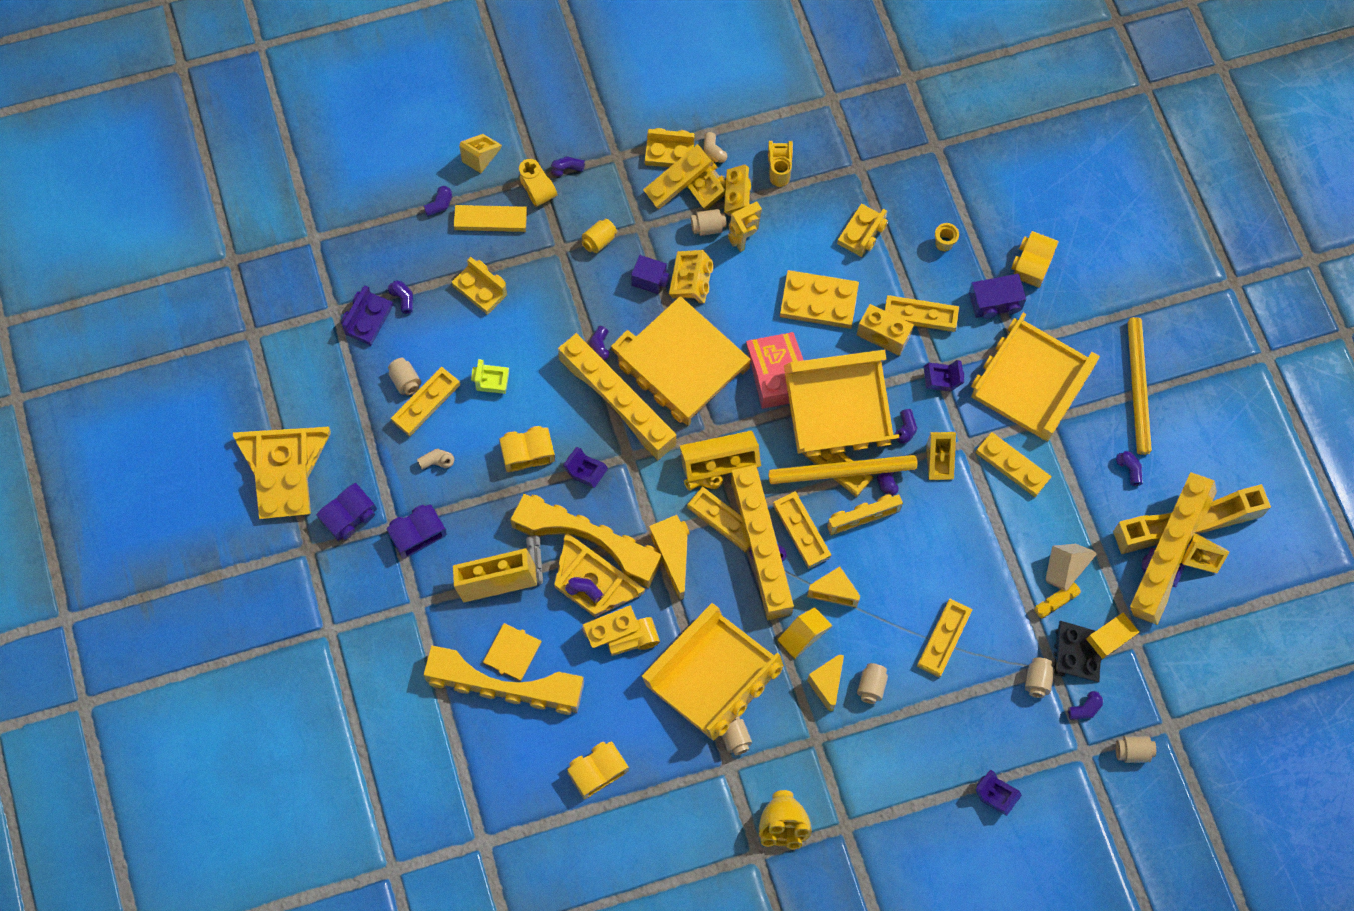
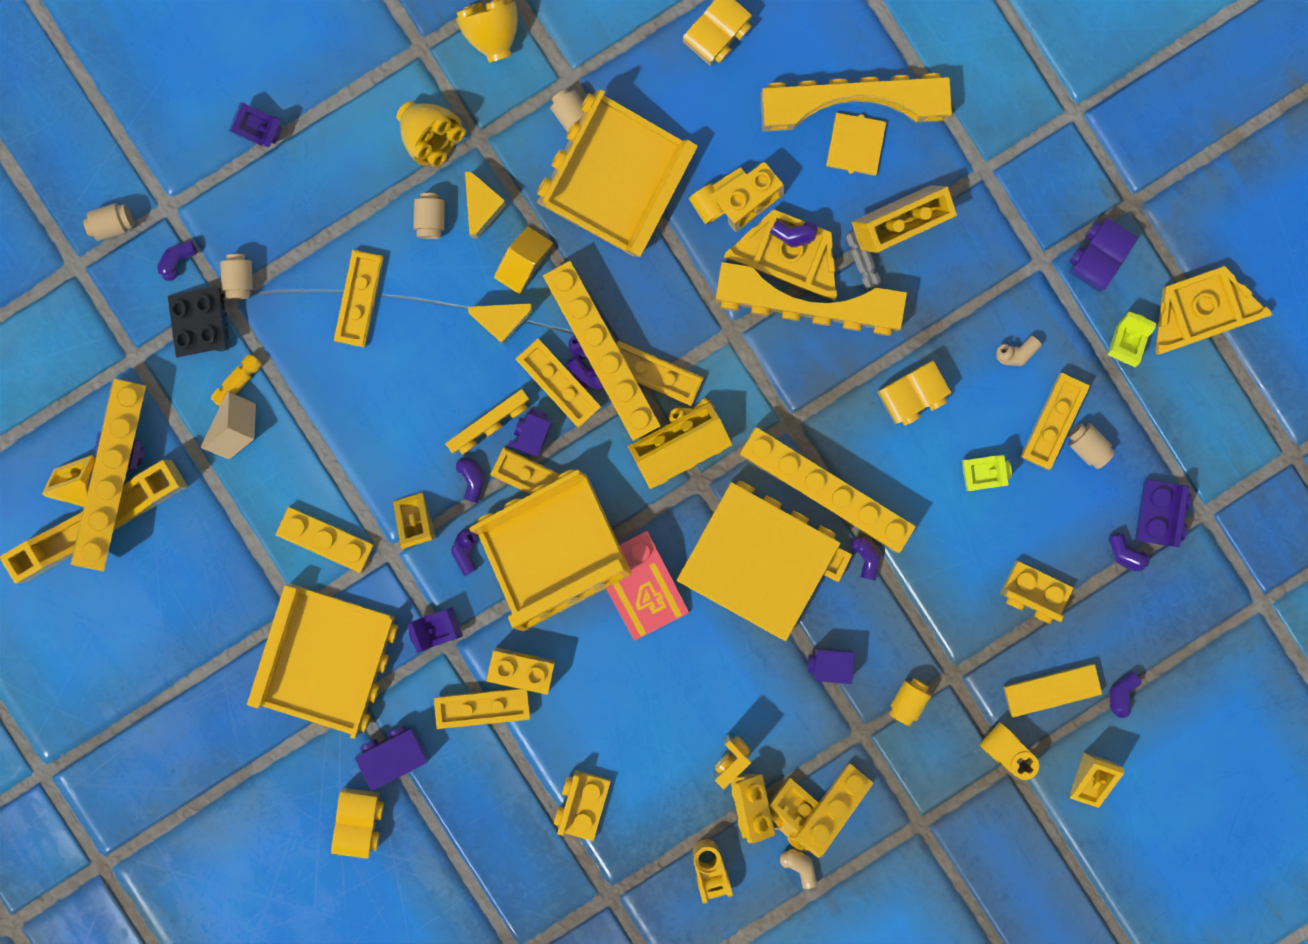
camera: 160 degrees right, 20 degrees up
yellow plate [254,464,311,519] -> none
dark purple brick [386,504,447,559] -> none
dark purple arm [551,156,585,176] -> none
dark purple bracket [563,447,608,488] -> none
yellow bracket [645,128,695,167] -> none
yellow slope [649,515,690,600] -> none
yellow bracket [669,250,713,303] -> none
tan brick [691,209,726,236] -> none
yellow axle [768,455,918,484] -> none
yellow plate [780,270,859,329] -> none
yellow piece [935,223,959,251] -> none
yellow tile [1086,612,1139,659] -> none
dark purple arm [1116,451,1143,486] -> none
yellow axle [1128,317,1152,455] -> none
none -> yellow piece [396,101,466,168]
none -> dark purple brick [508,408,552,457]
none -> dark purple arm [566,355,604,390]
none -> neon yellow bracket [1107,312,1157,368]

